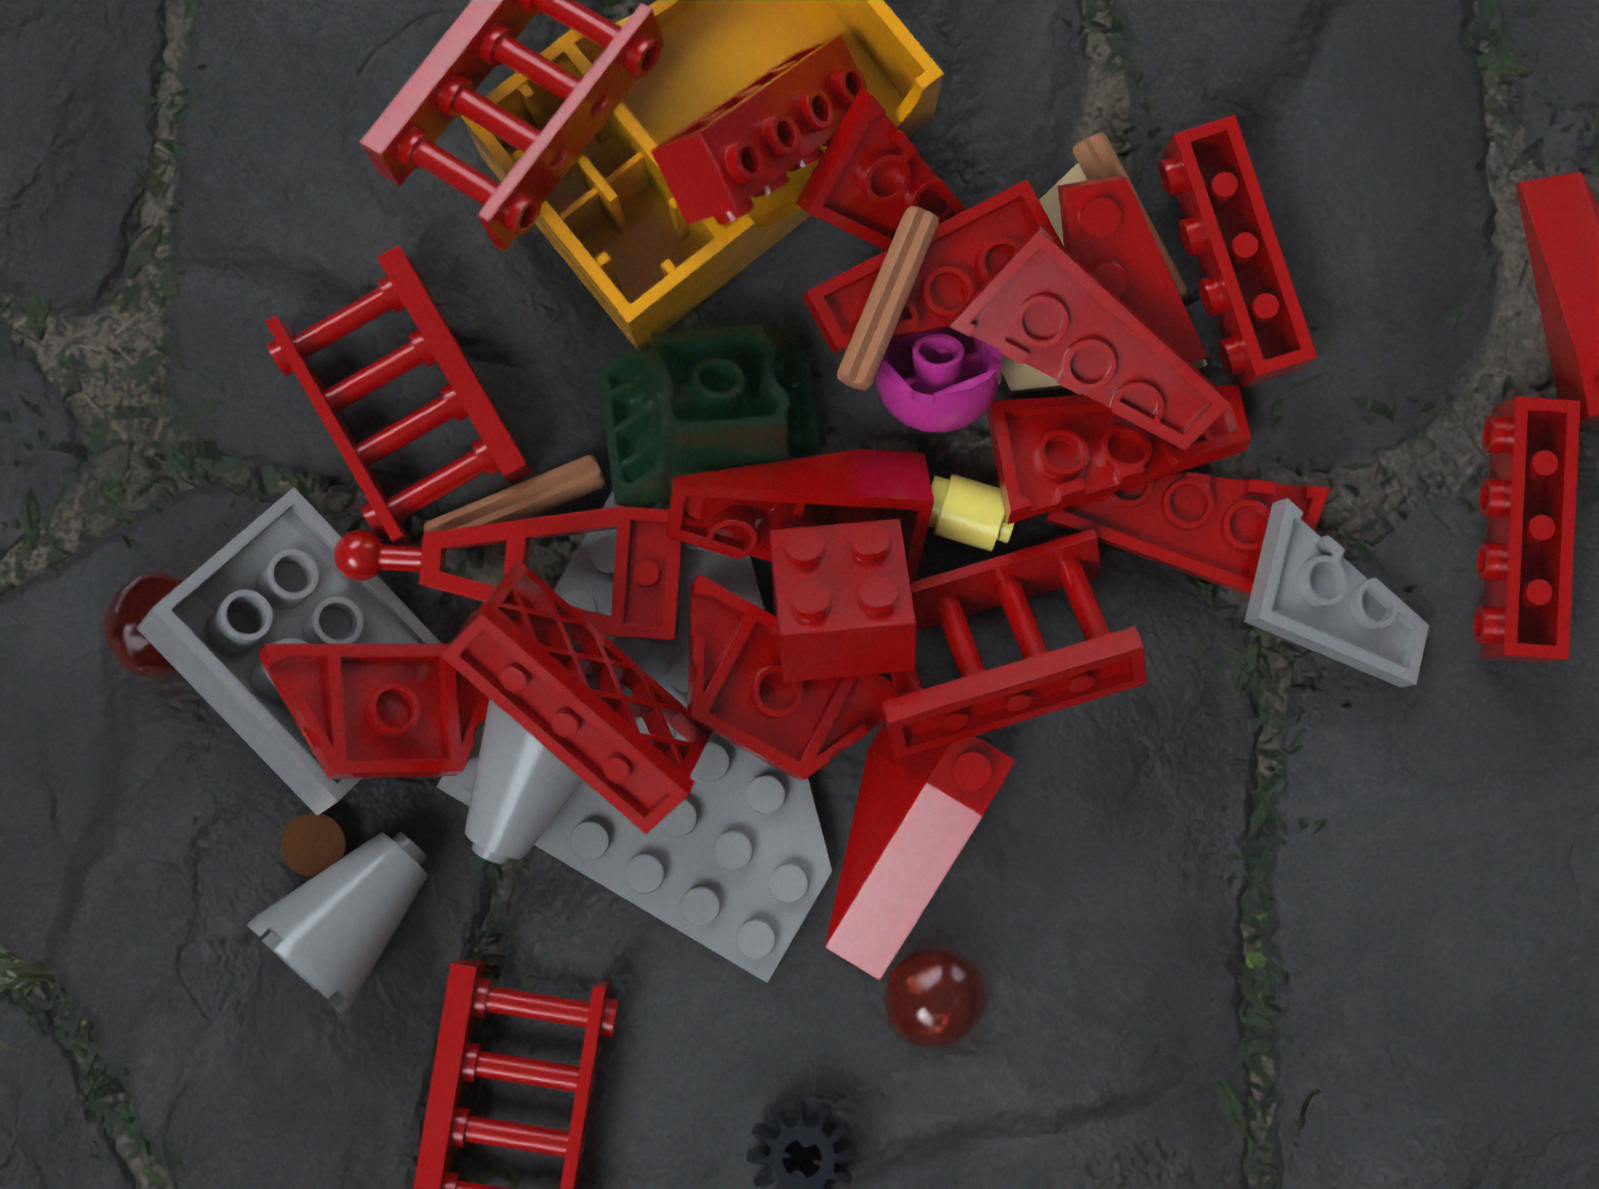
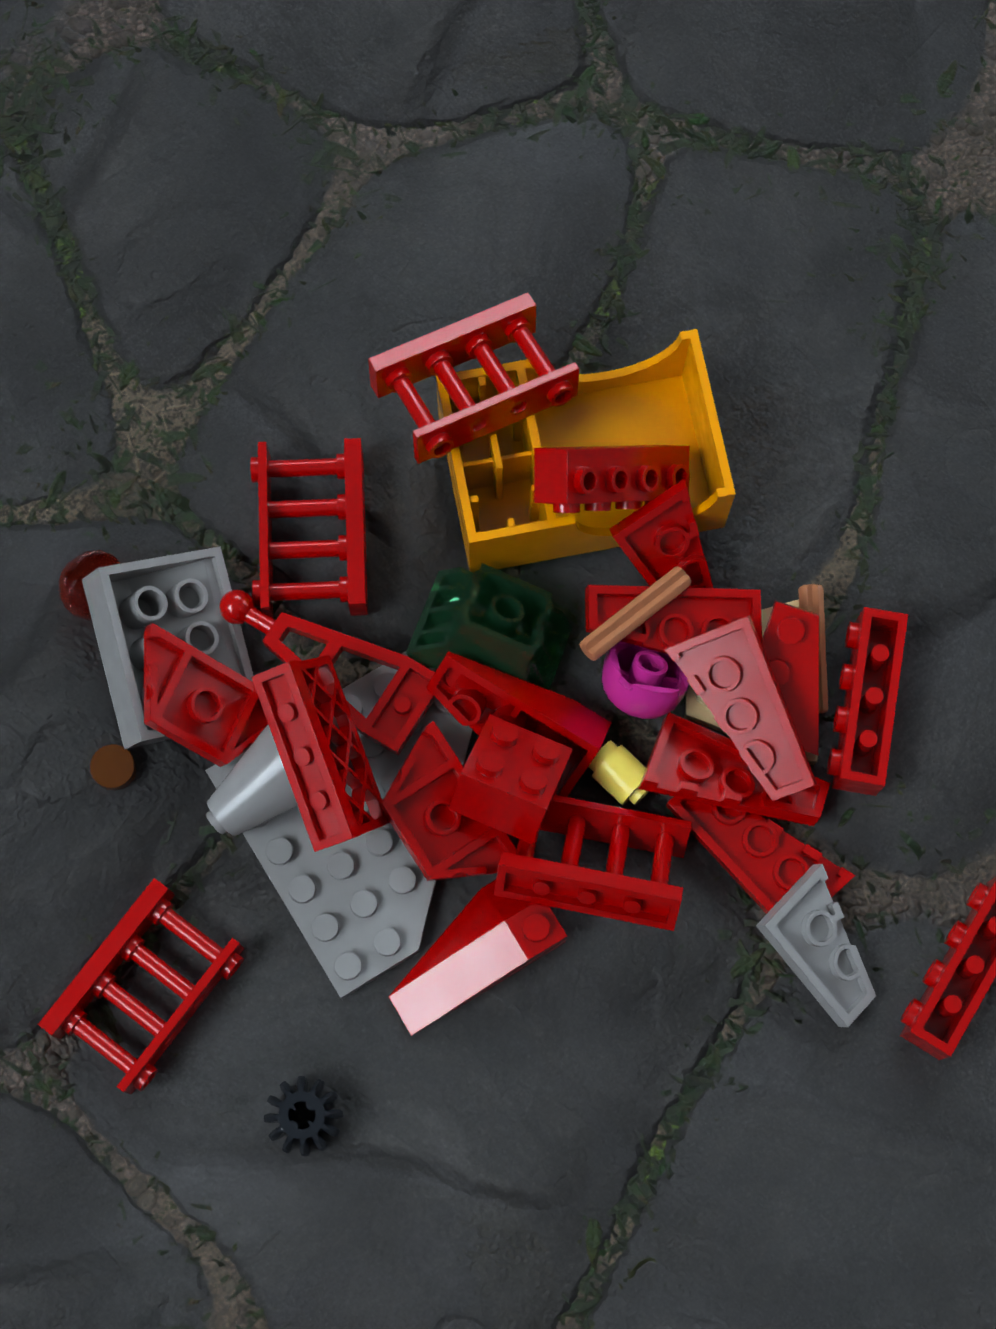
camera: 30 degrees right, 10 degrees down
light grey cone [247,832,428,1014] -> none
nougat axle [423,455,605,553] -> none
clear red hair [883,949,987,1047] -> none

